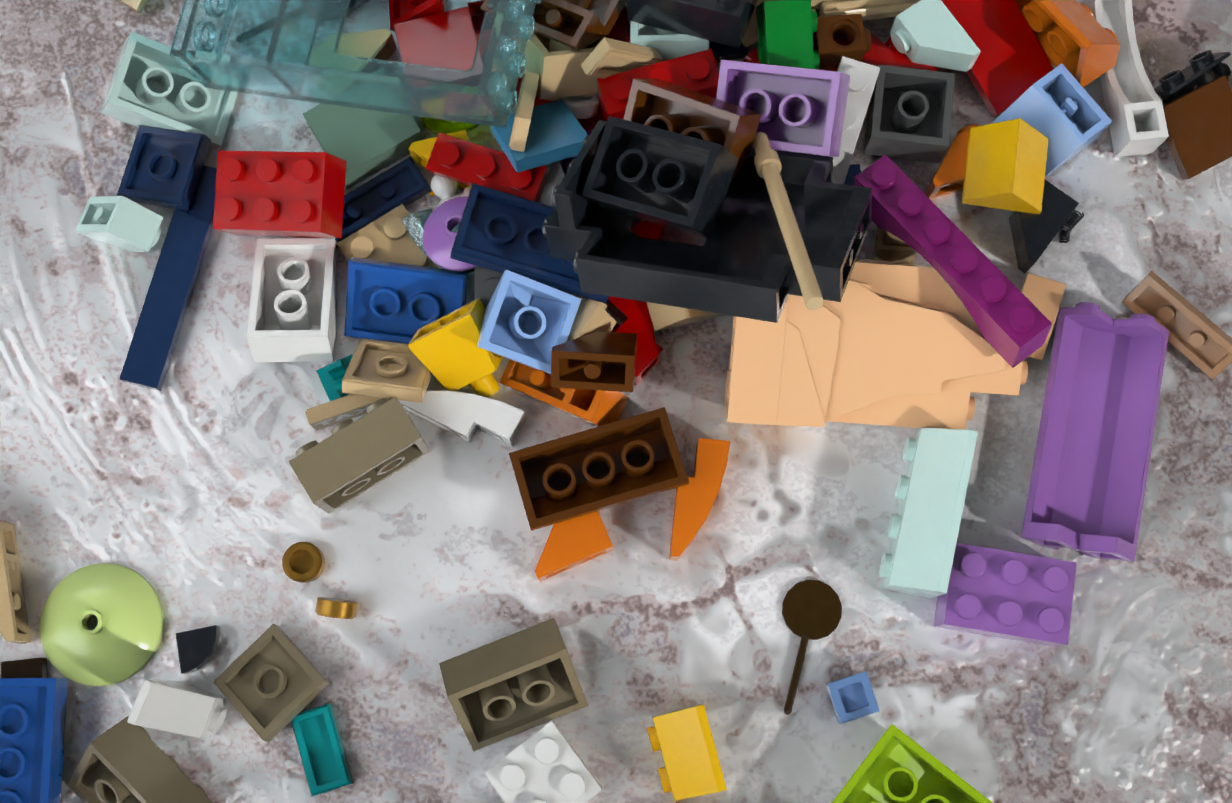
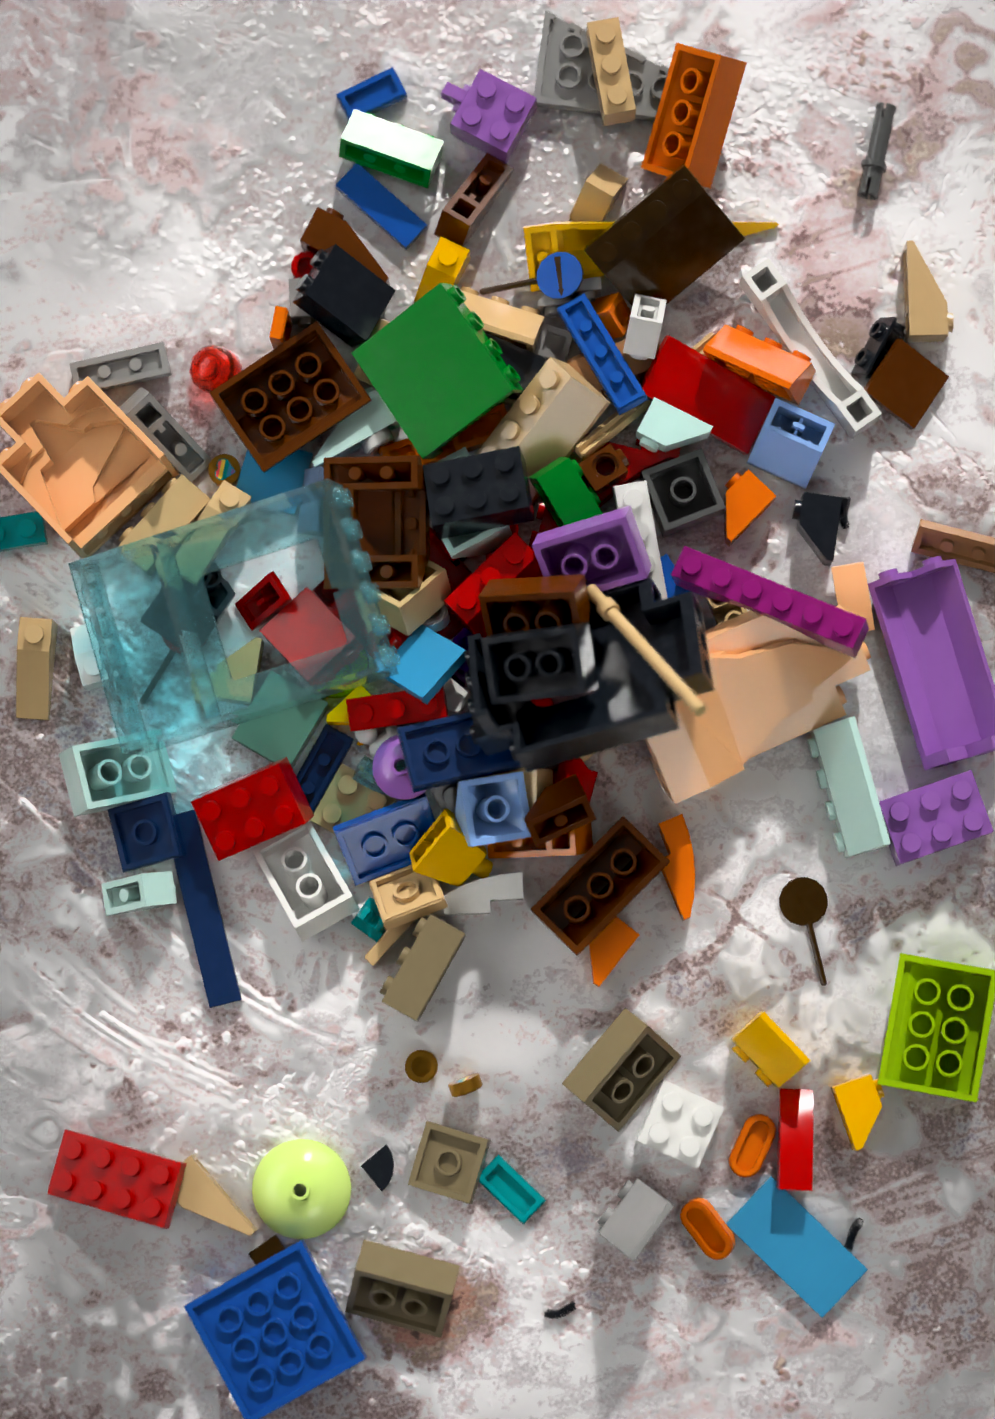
camera: 25 degrees left, 5 degrees up
white slope [127,680,227,738] -> none
tan tile [509,71,539,152] -> none
tan tile [581,37,663,79] -> none
medium blue plate [825,671,880,724] -> none
yellow slope [961,118,1049,214] -> none

